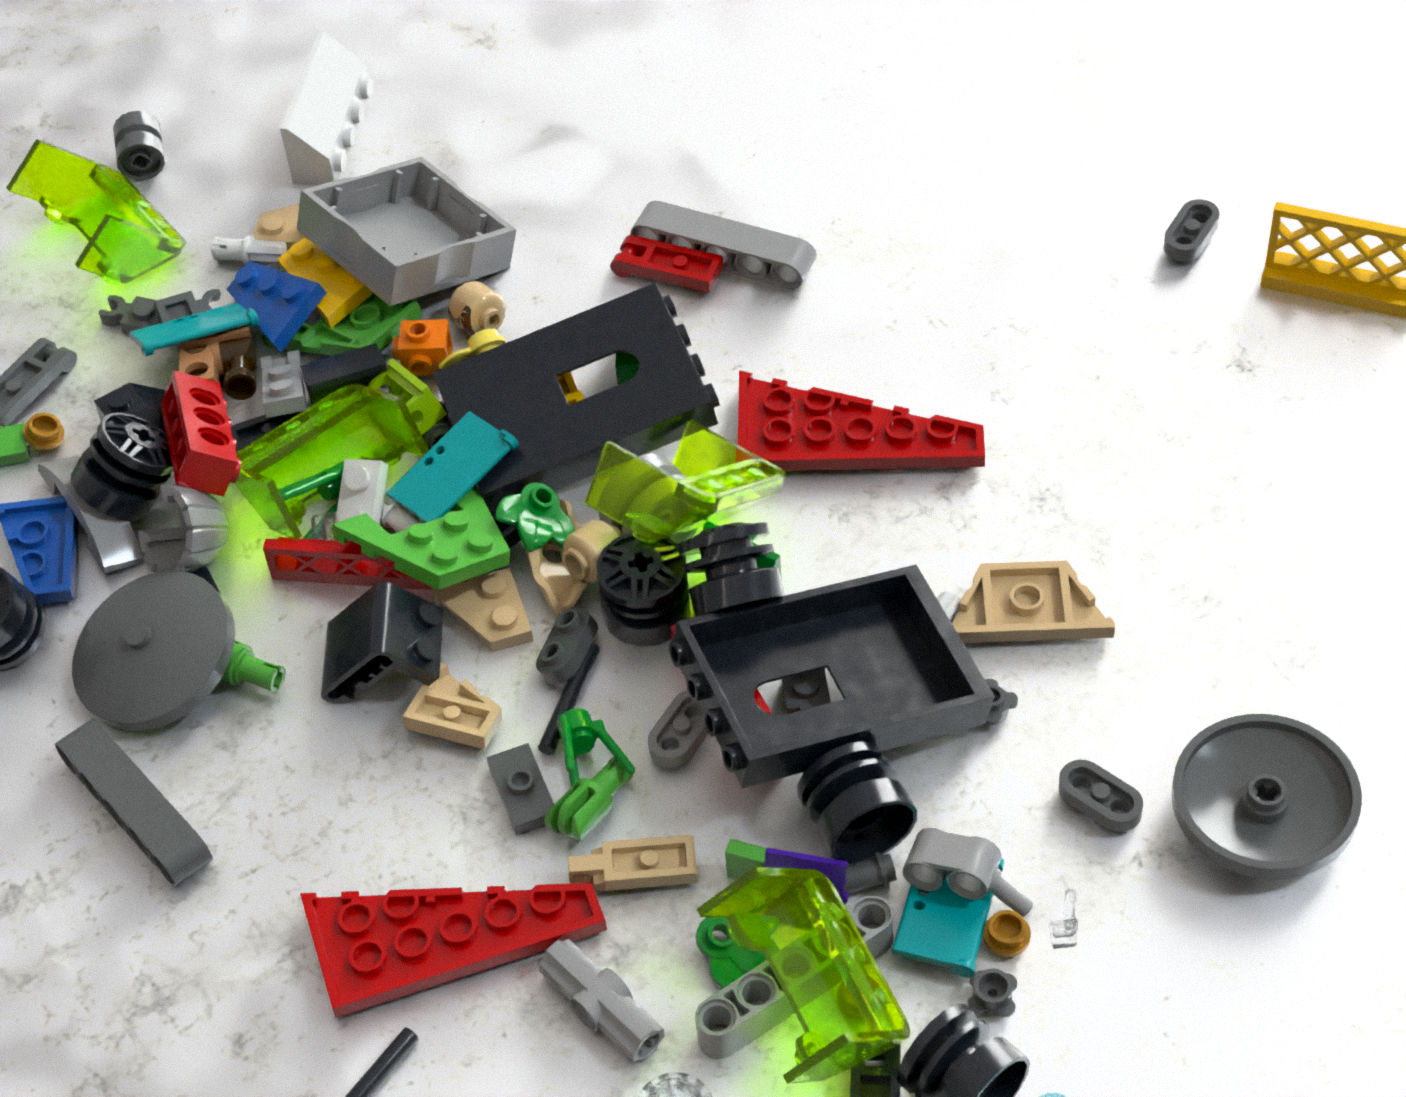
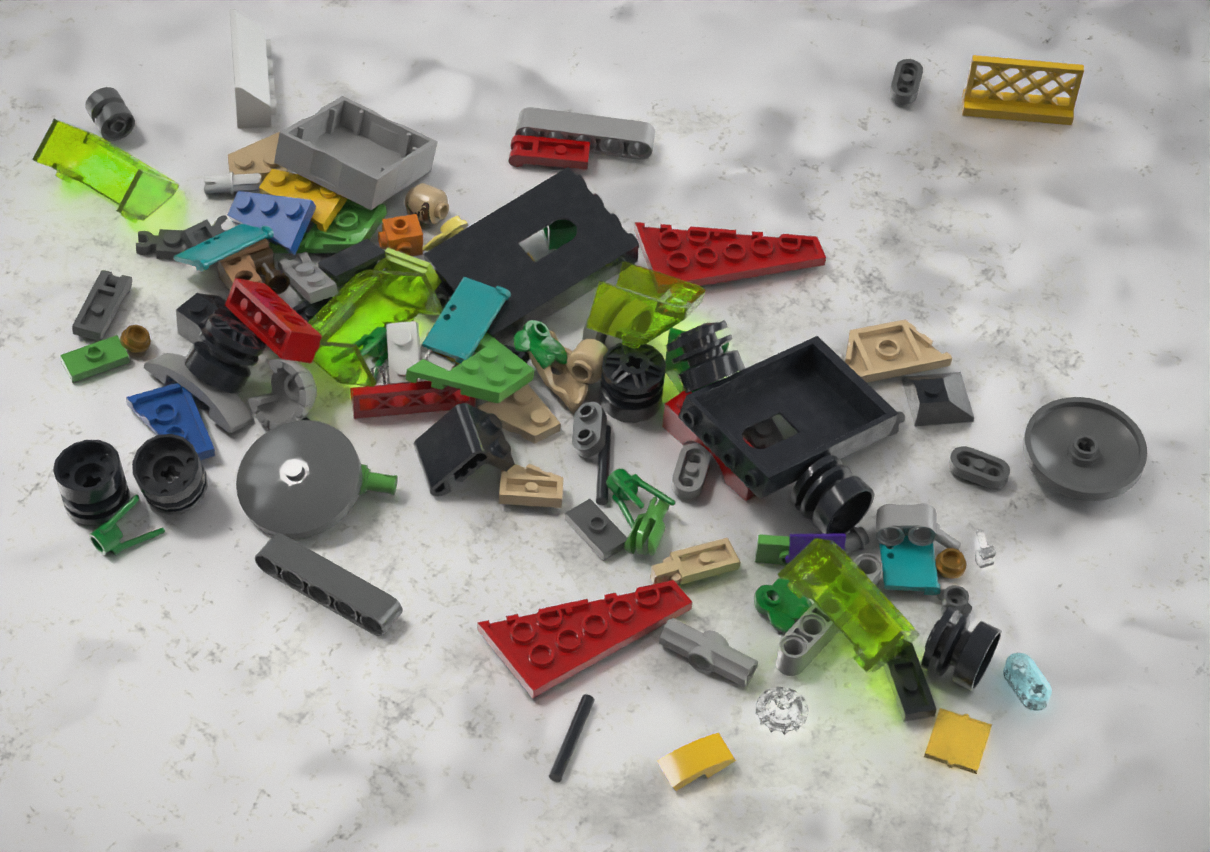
camera: 25 degrees left, 0 degrees up
none -> black slope [902,372,974,427]

